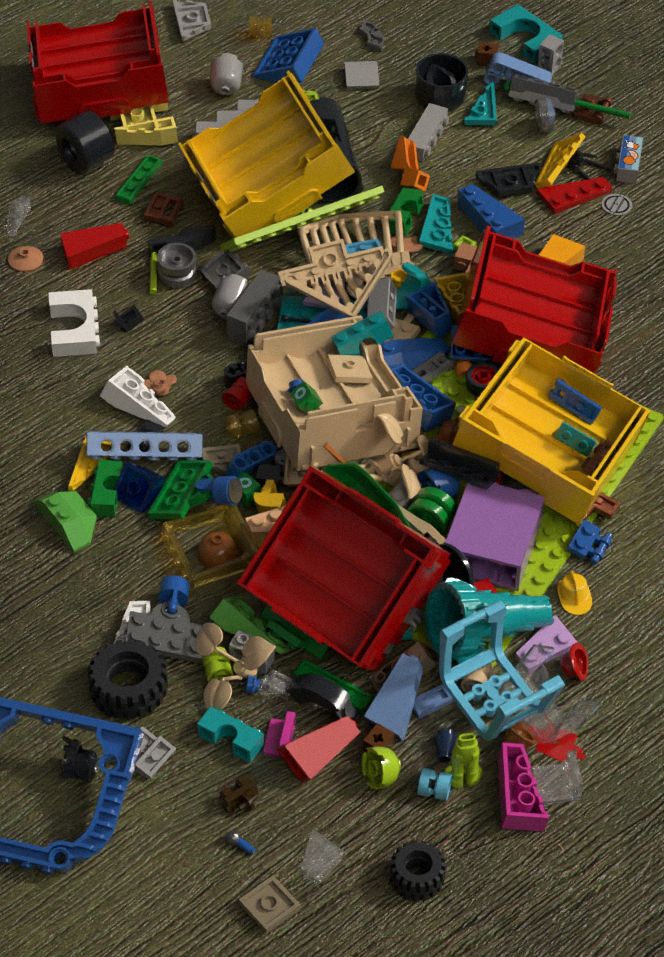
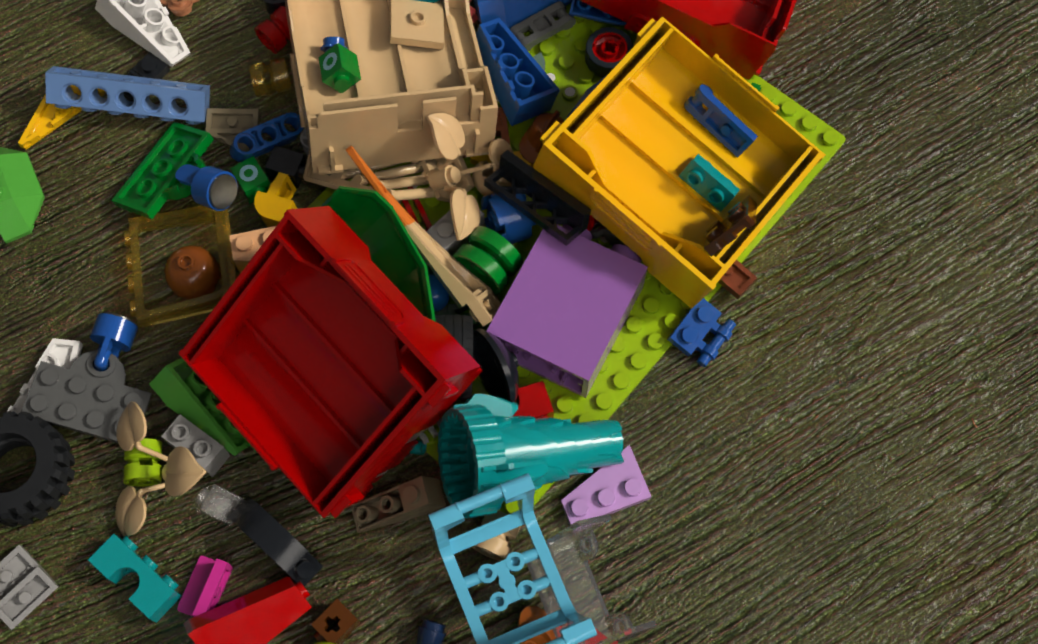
camera: 10 degrees right, 20 degrees up
green arch [88,460,123,518] -> none
clear blue slope [114,462,167,513] -> none
blue plate [245,675,260,695] -> none
green tile [293,659,373,714] -> none
medium blue slope [364,654,423,741] -> none
medium blue tile [412,684,454,719] -> none
orange piece [454,360,472,377] -> none
yellow piece [557,570,592,615] -> none
red hat [560,643,589,682] -> none

